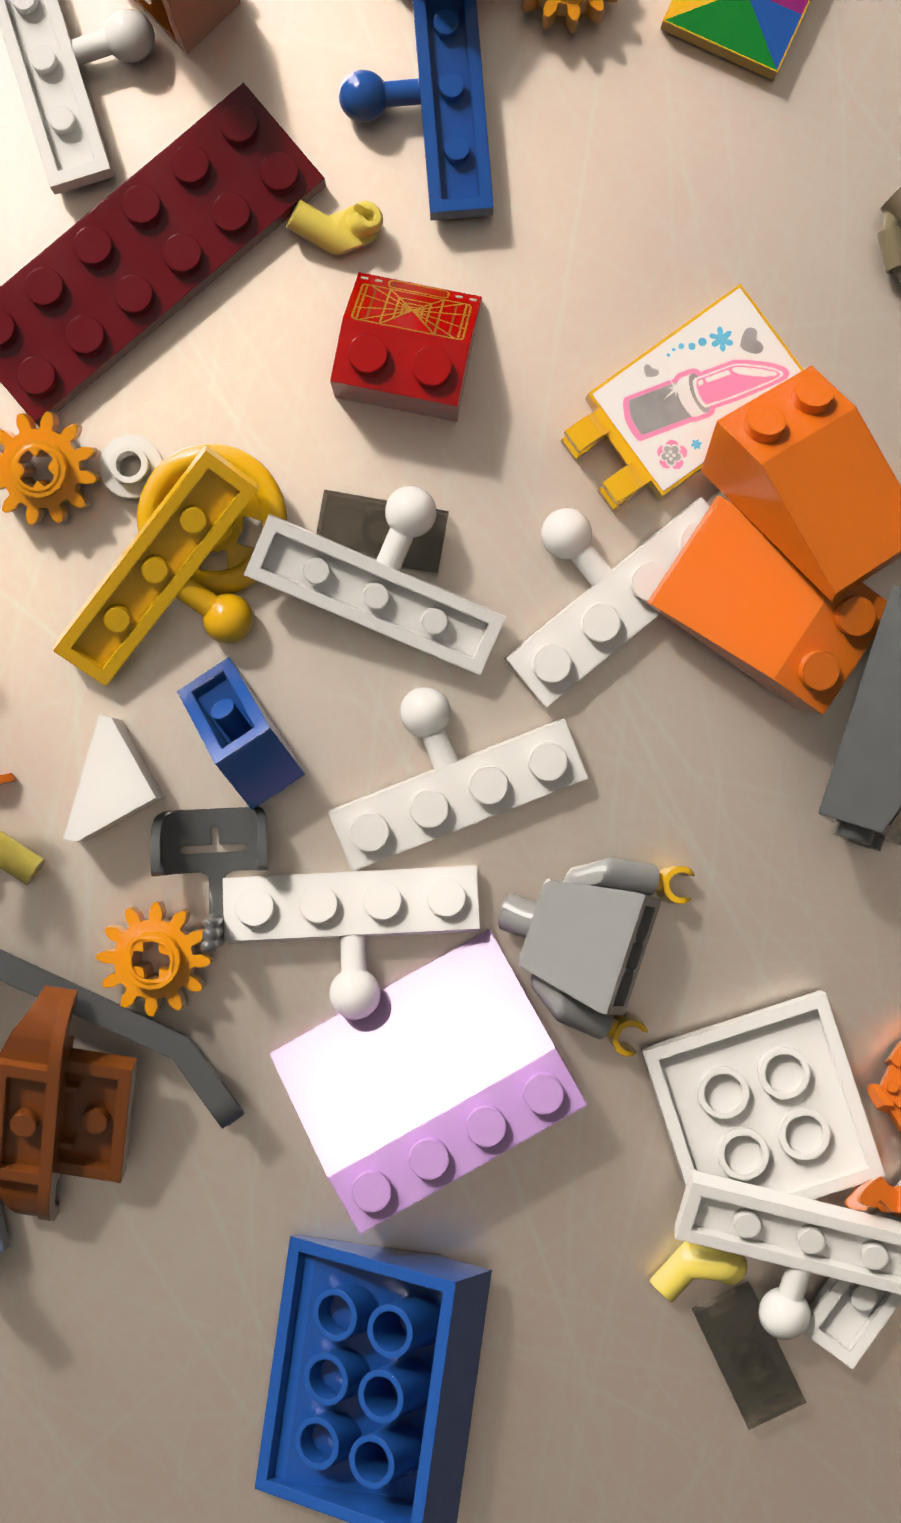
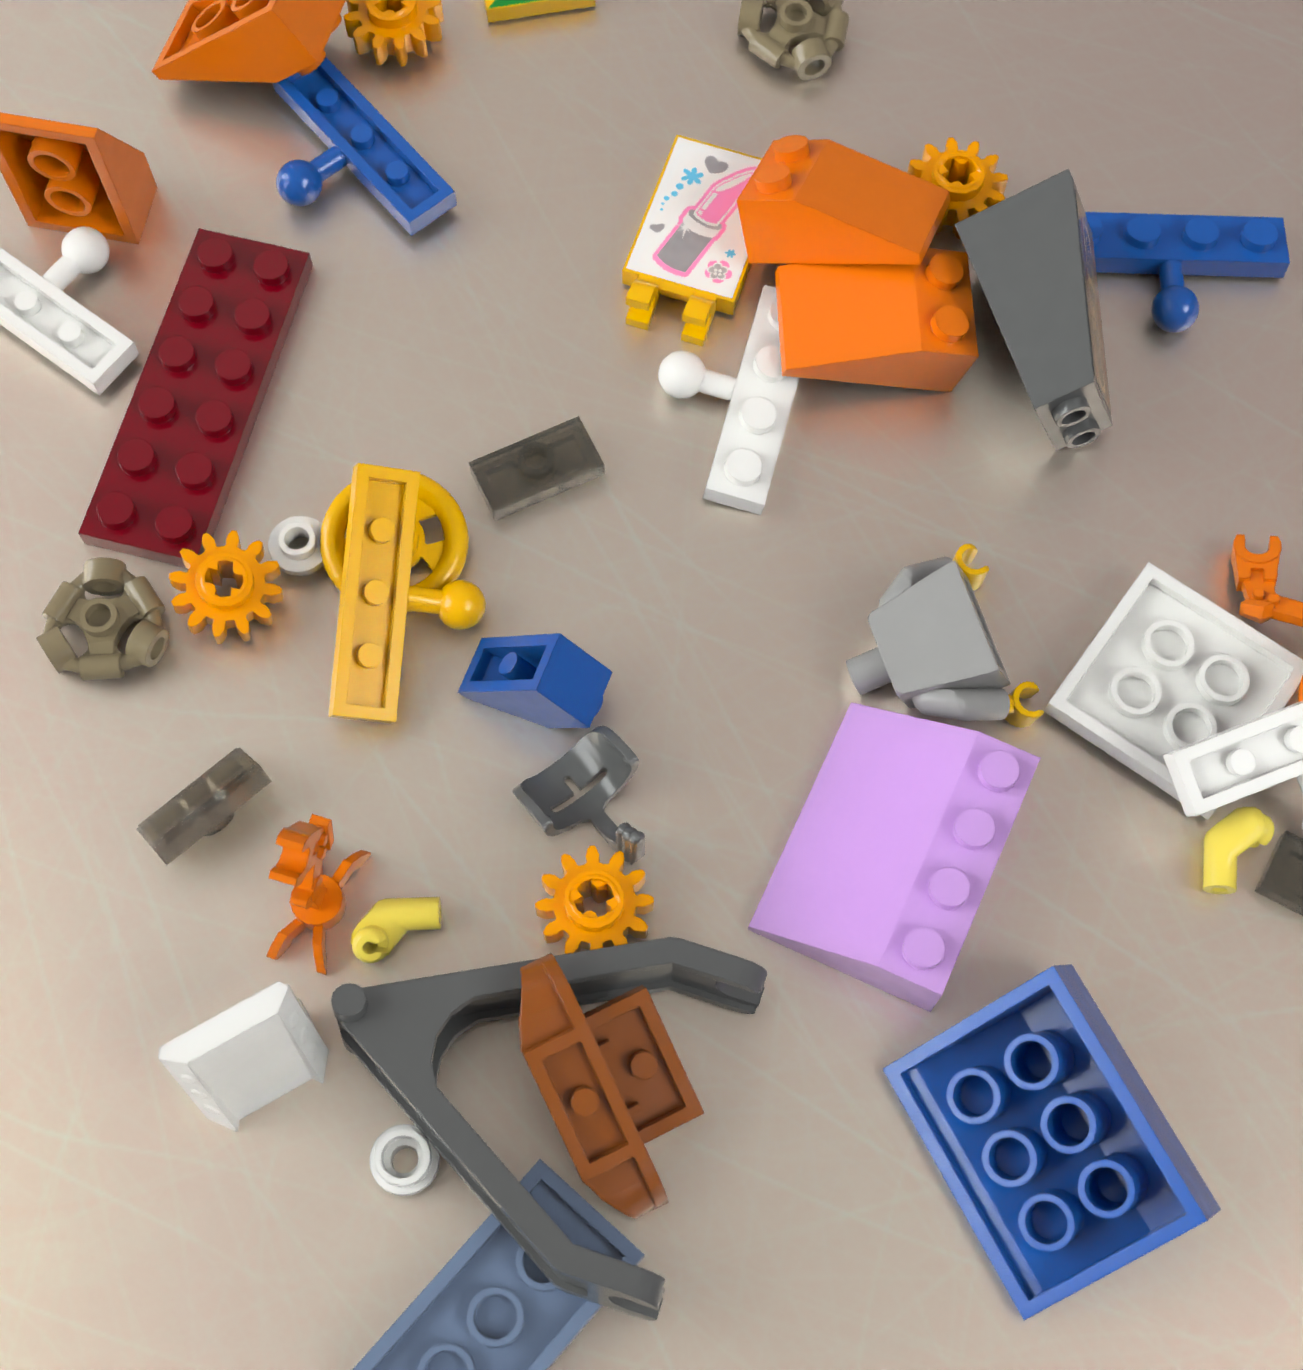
camera: 35 degrees left, 20 degrees down
white slope [63,714,166,842] -> none
white plate [223,865,480,1020] -> none
white plate [244,486,506,675] -> none
light yellow arm [286,199,383,255] -> none
white plate [328,687,588,872] -> none
red slope [330,272,482,422] -> none

